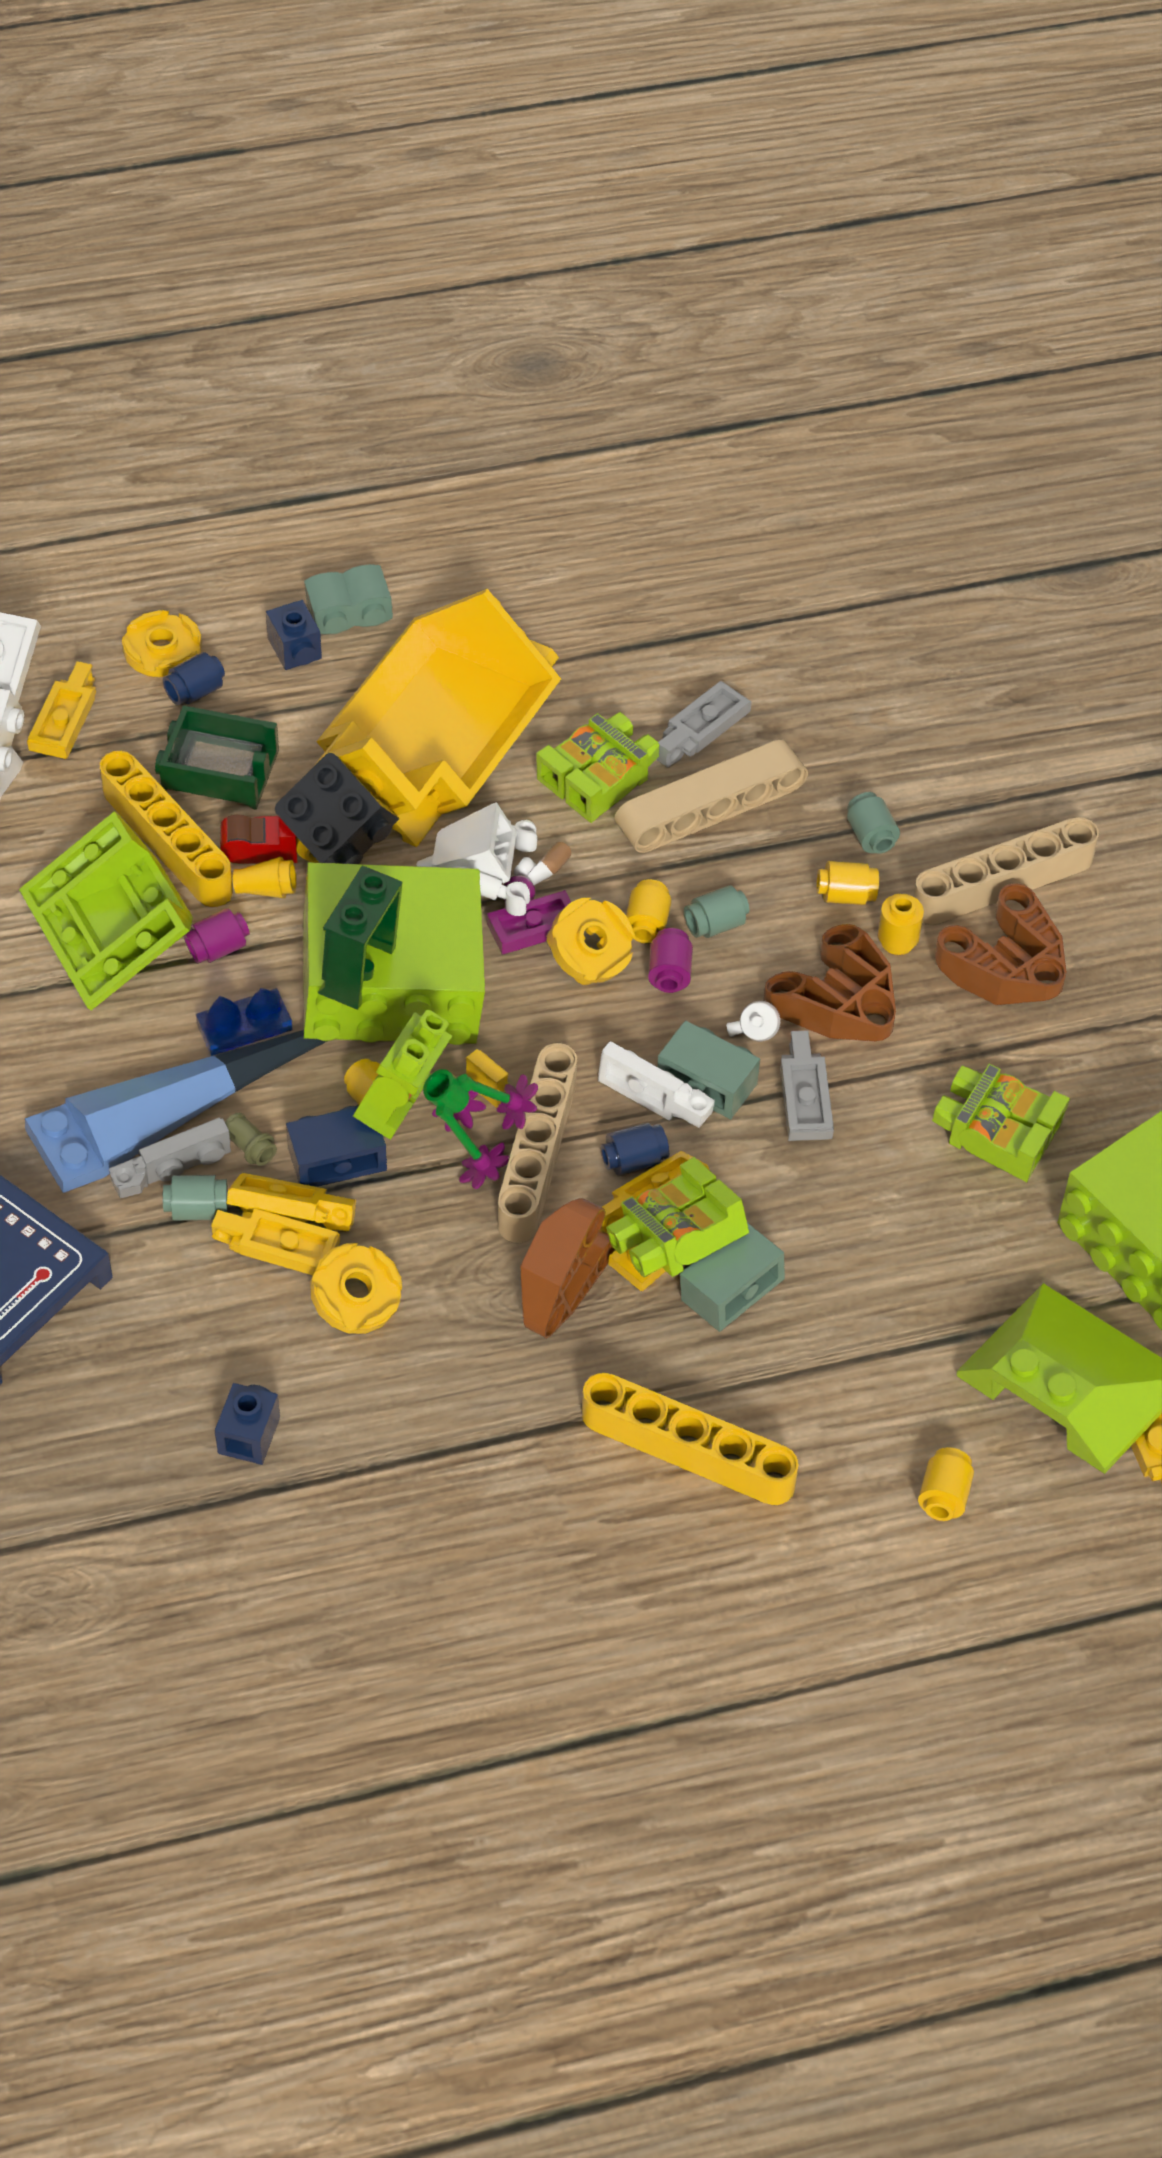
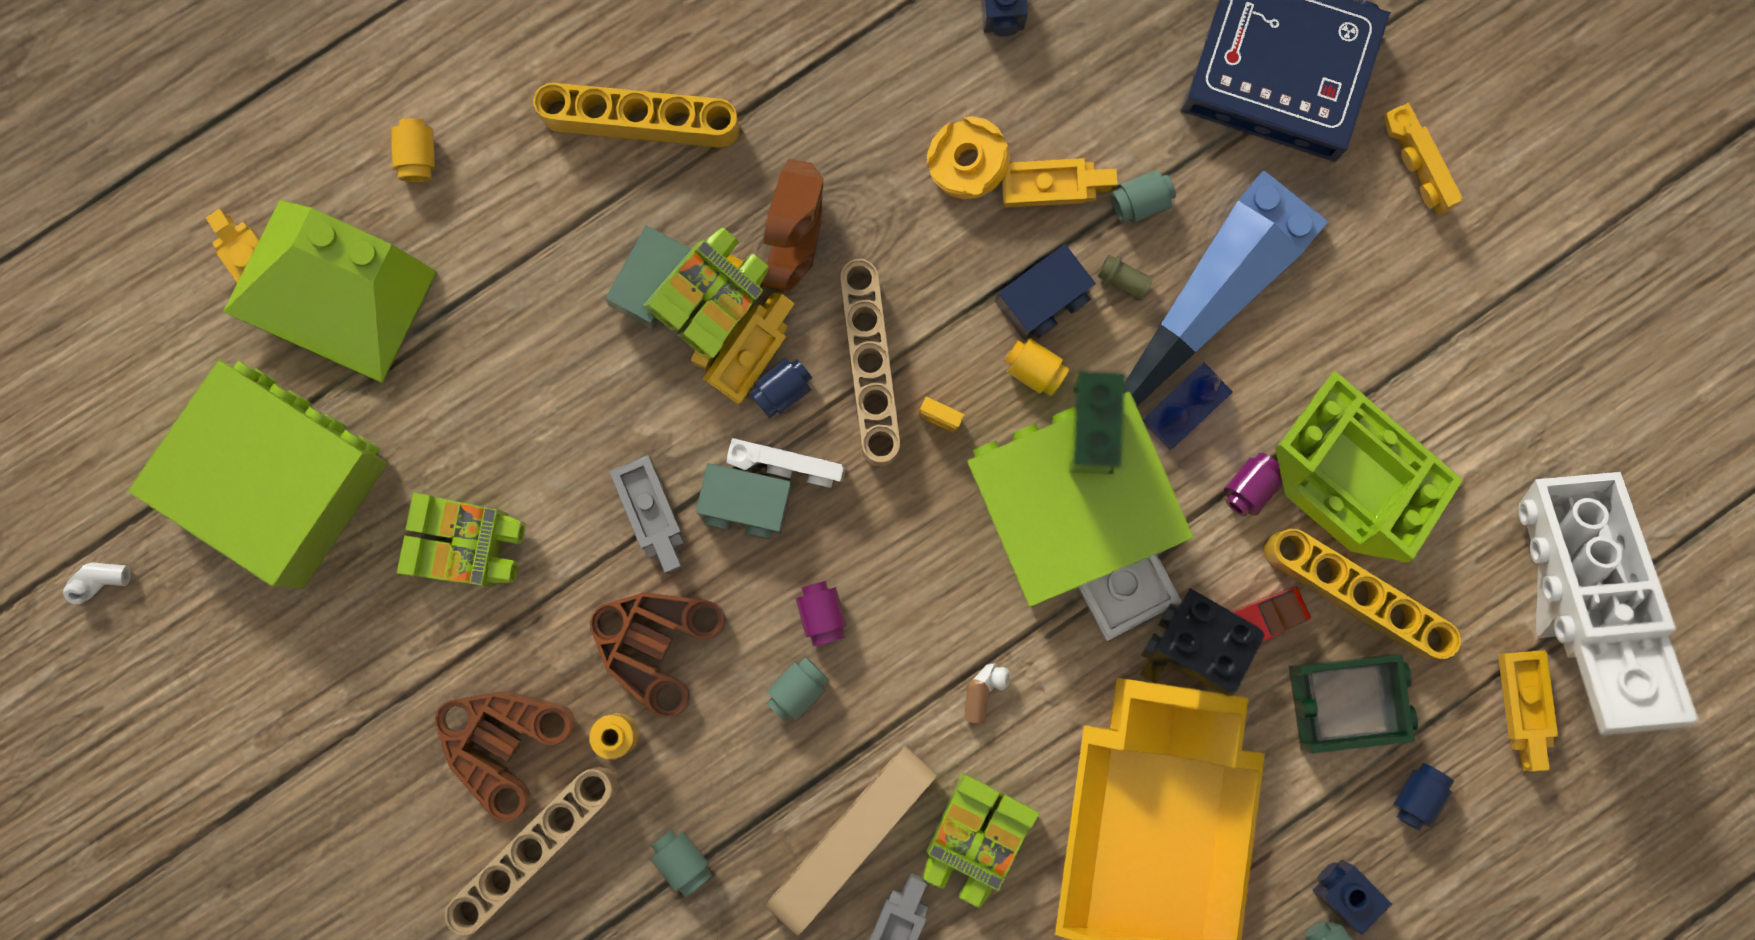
camera: 160 degrees right, 30 degrees up
light grey hinge [109,1117,231,1198] -> none
yellow tile [122,610,202,677] -> none
yellow hinge [227,1173,356,1231] -> none
yellow cone [233,857,297,899] -> none
lime hips [353,1010,452,1140] -> none
white torso [417,802,537,916] -> none
plant [423,1069,538,1189] -> none
magenta plate [487,875,571,955] -> none
yellow plate [547,898,634,985] -> none
yellow brick [626,879,671,943] -> none
white piece [726,1001,780,1042] -> none
yellow brick [816,861,879,905] -> none

